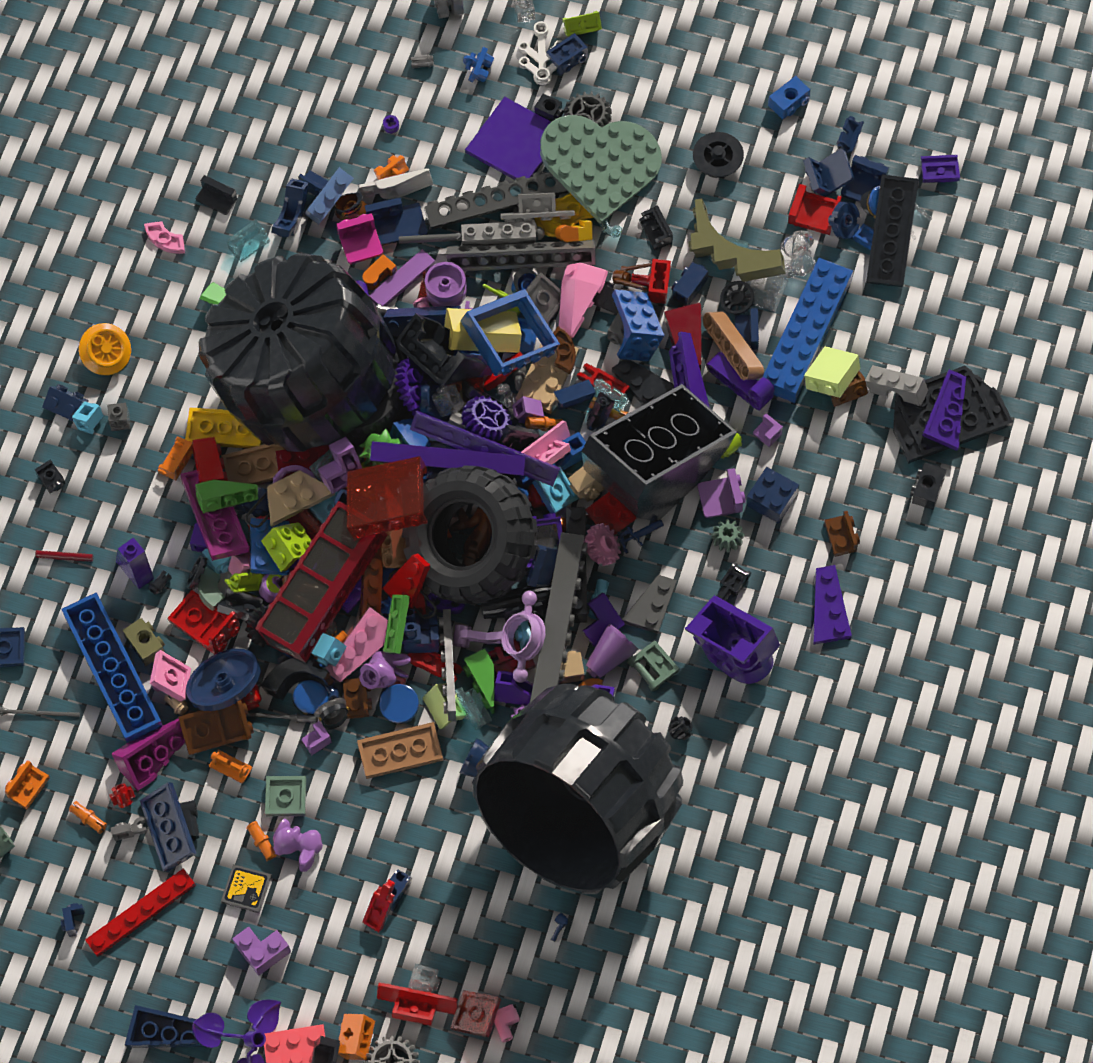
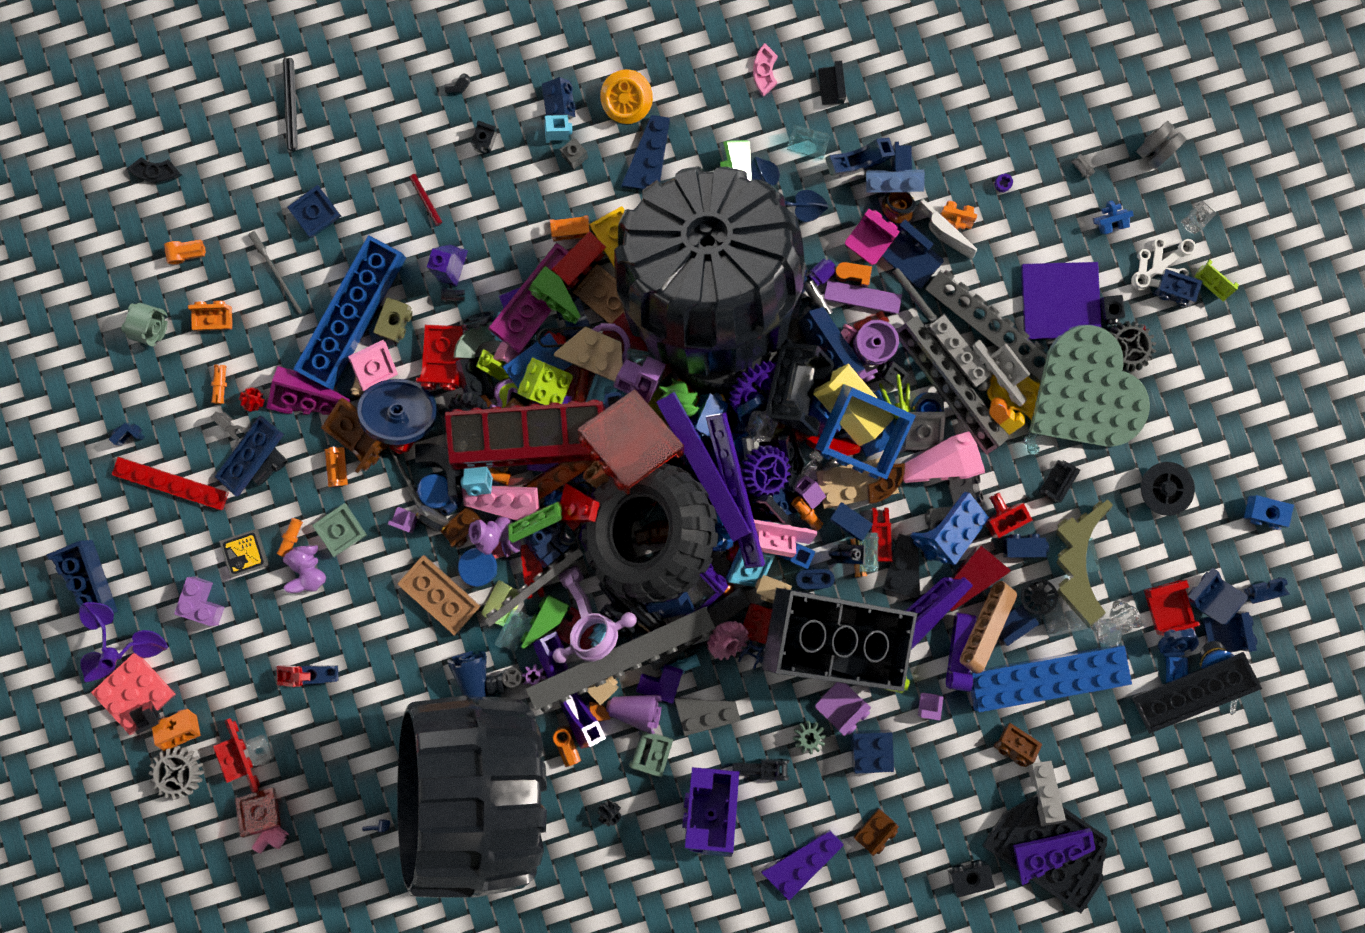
camera: 50 degrees right, 20 degrees up
reddish brown plant [612,263,651,292] -> none
yellowish green brick [804,346,860,398] -> none
dark purple plate [921,155,960,183] -> none
none -> dark blue wing [621,115,670,190]
none -> black bracket [875,361,909,389]

